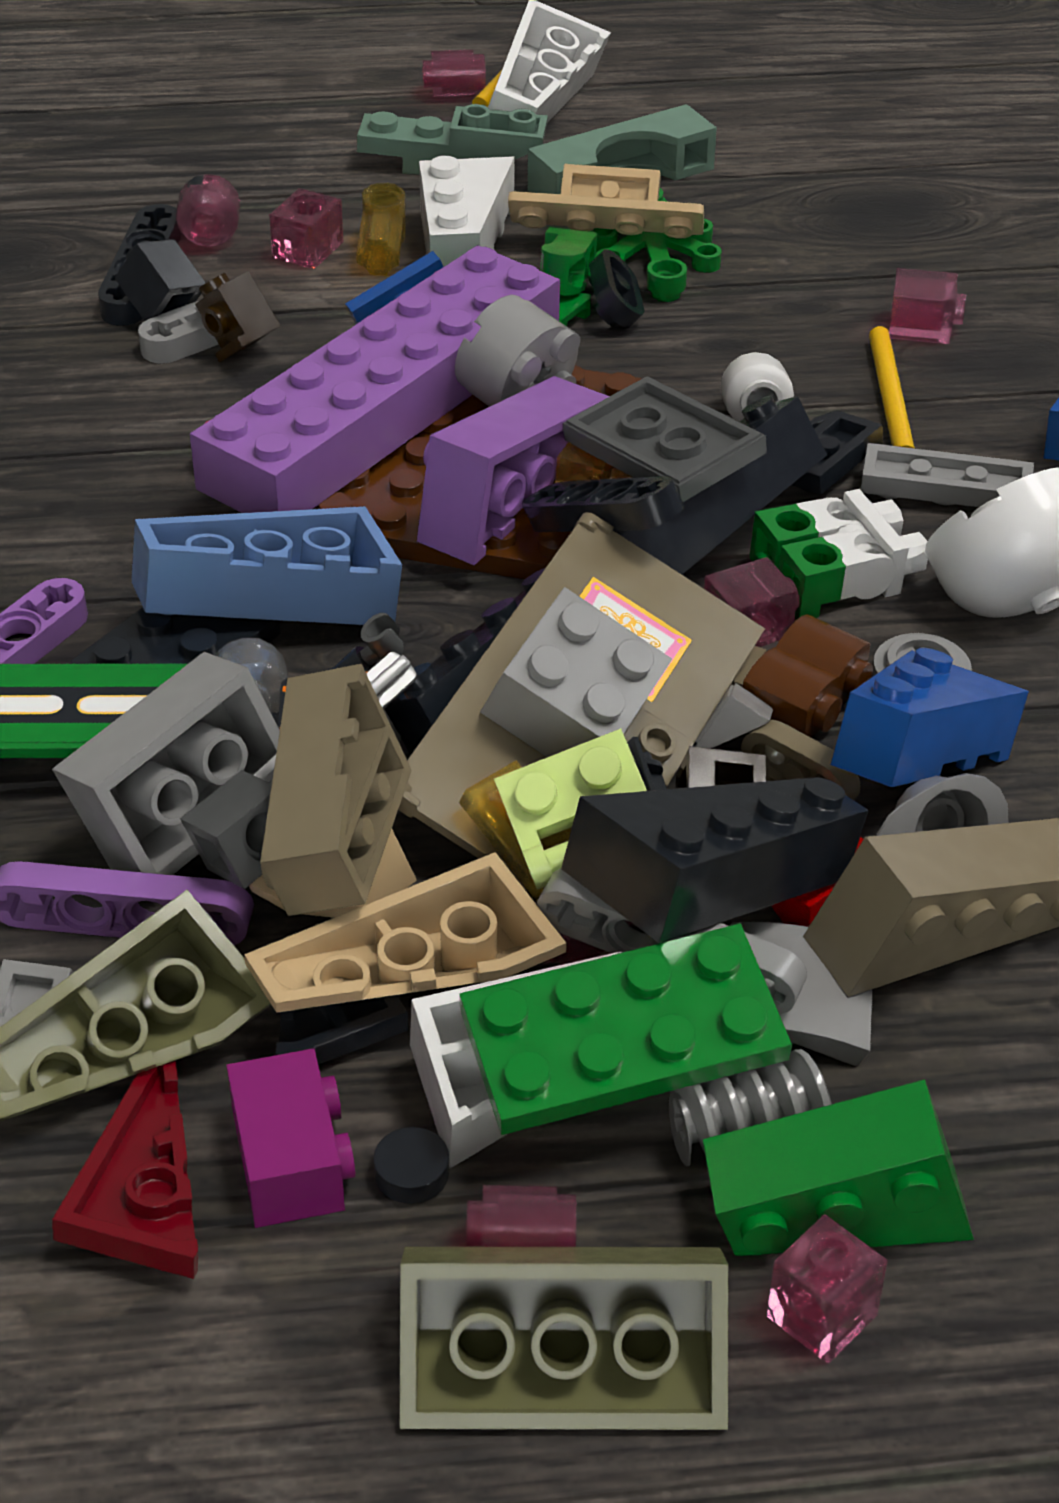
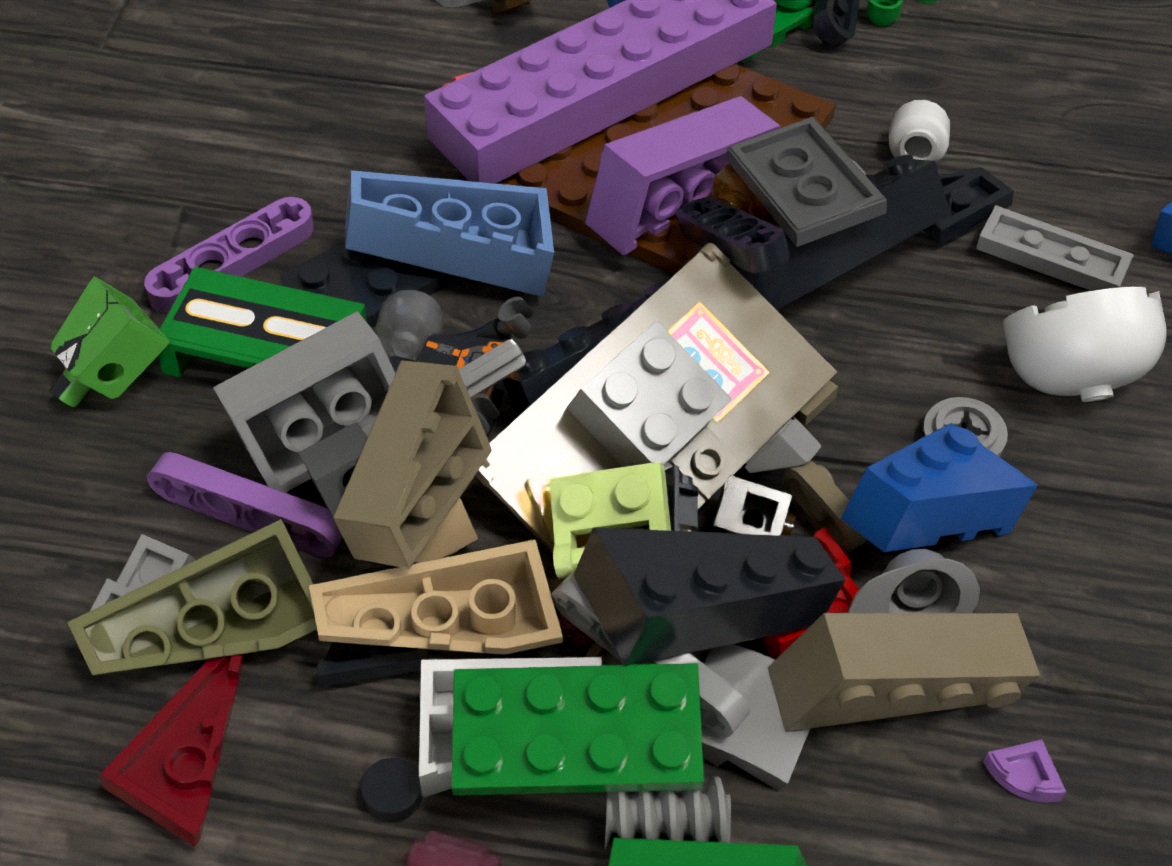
camera: 15 degrees right, 10 degrees up
magenta brick [226,1048,355,1228] -> none
light grey brick [455,295,581,407] -> none
clear pink brick [704,557,799,647] -> none
reddish brown brick [743,614,873,738] -> none
hips [749,489,928,620] -> none
yellow bar [869,326,915,448] -> none
clear pink brick [889,268,966,344] -> none

